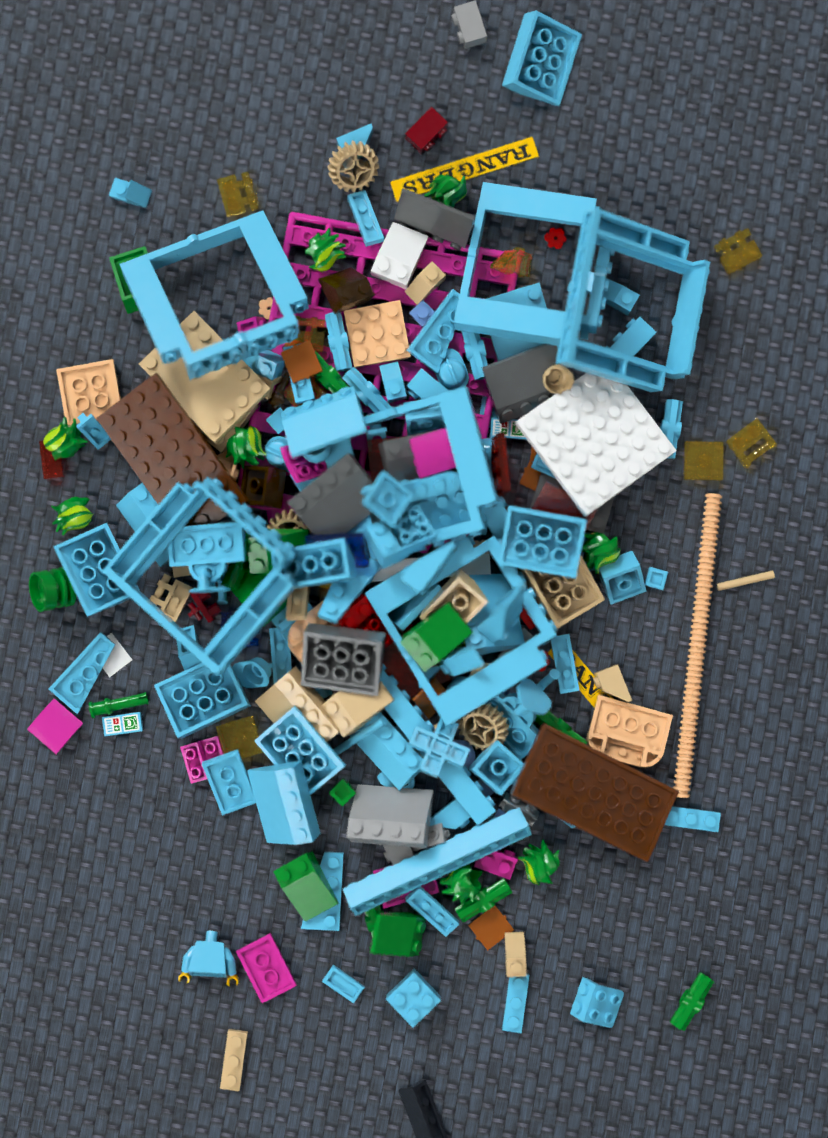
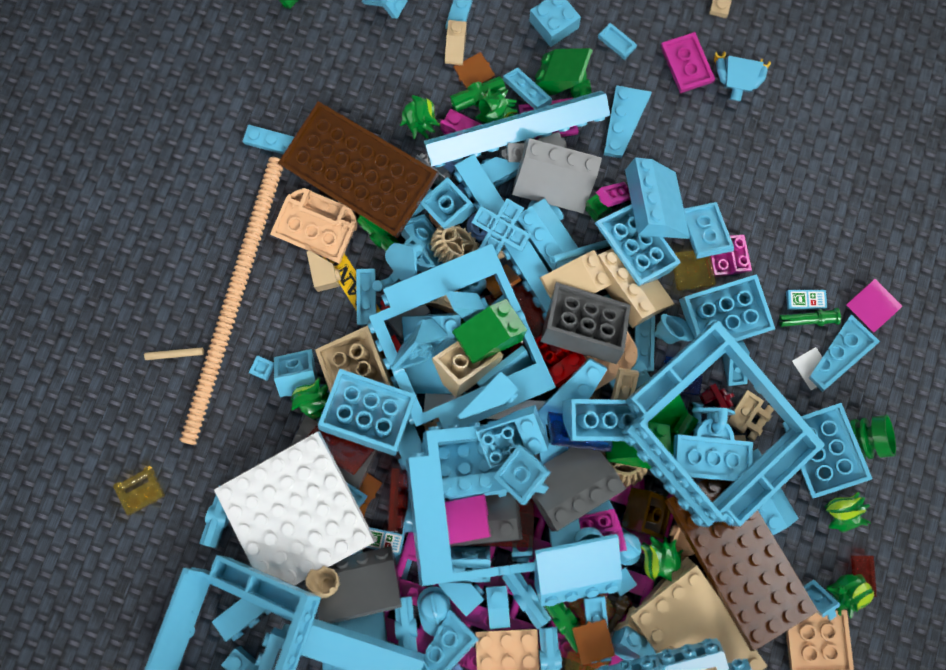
camera: 175 degrees left, 10 degrees down
slope [273,852,339,922] -> none
clear yellow plate [684,441,723,481] -> none
none -> dark pink plate [596,182,631,207]

